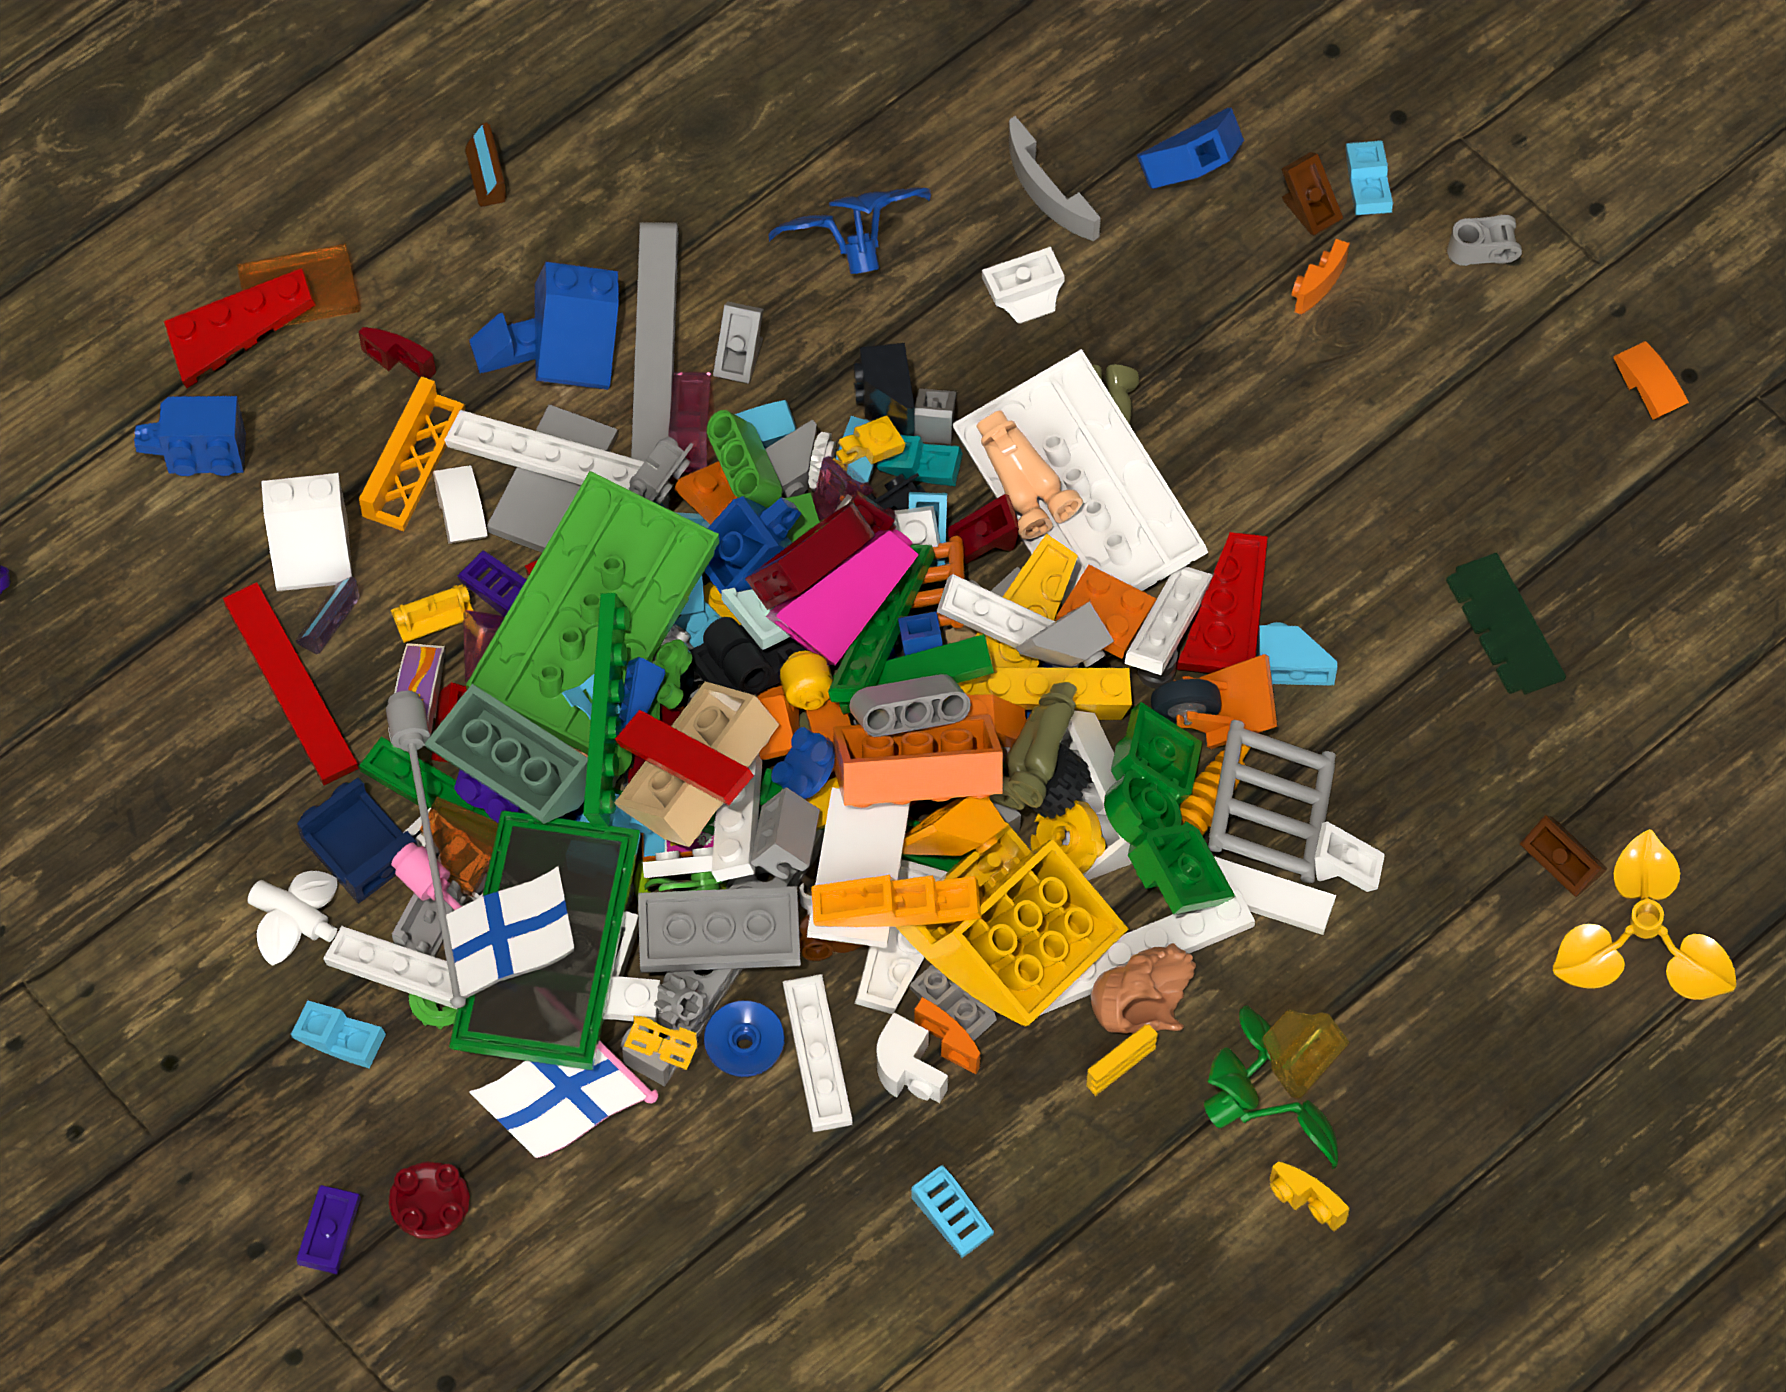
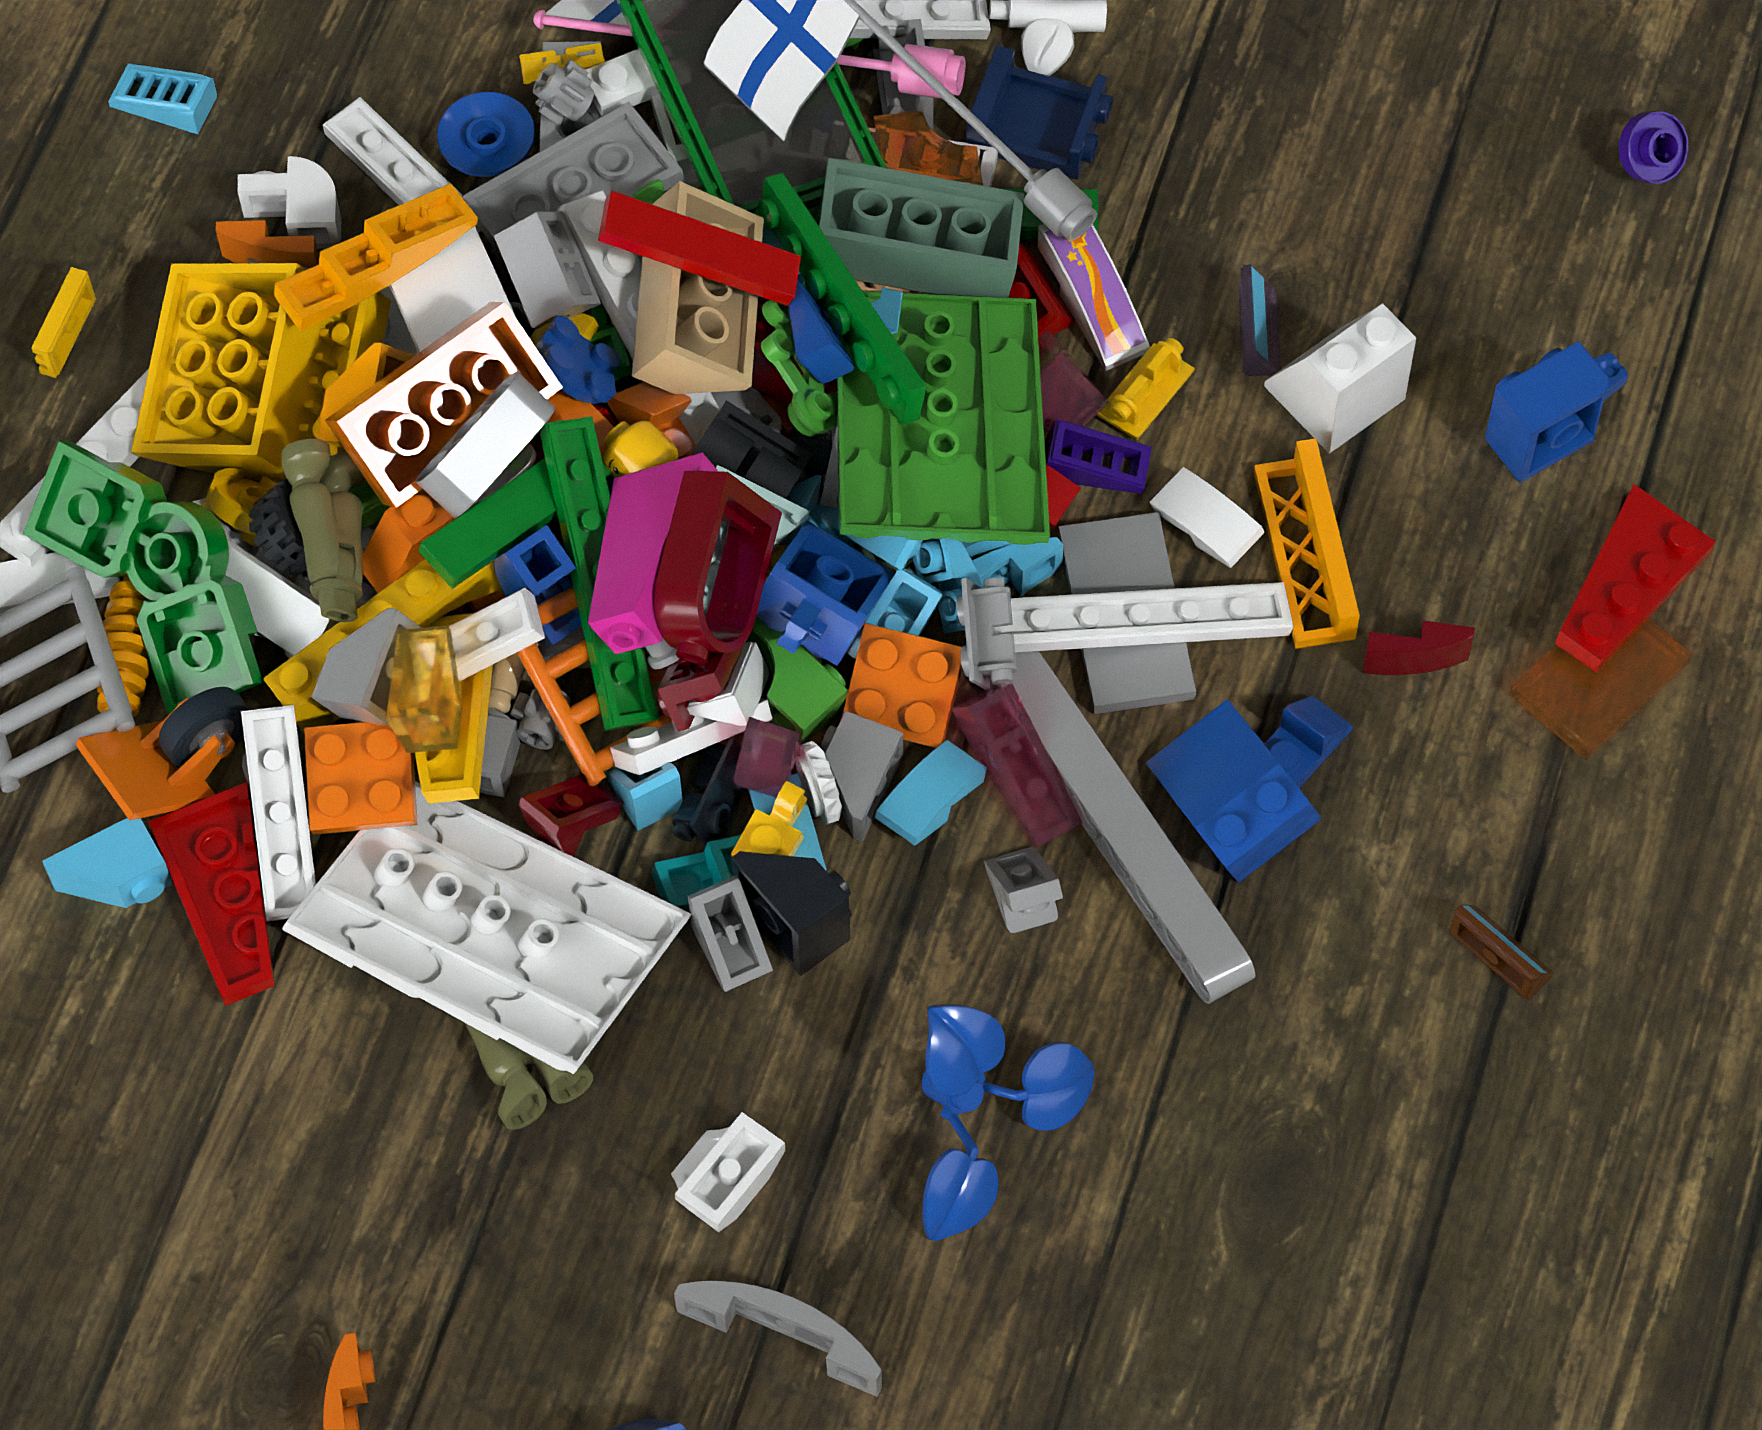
camera: 150 degrees right, 0 degrees up
red tile [223,582,358,786] -> none
bright green beam [707,410,782,508] -> none
light nougat piece [976,410,1083,539] -> none
nougat hair [1091,943,1196,1034] -> none
none -> clear yellow slope [386,625,463,753]

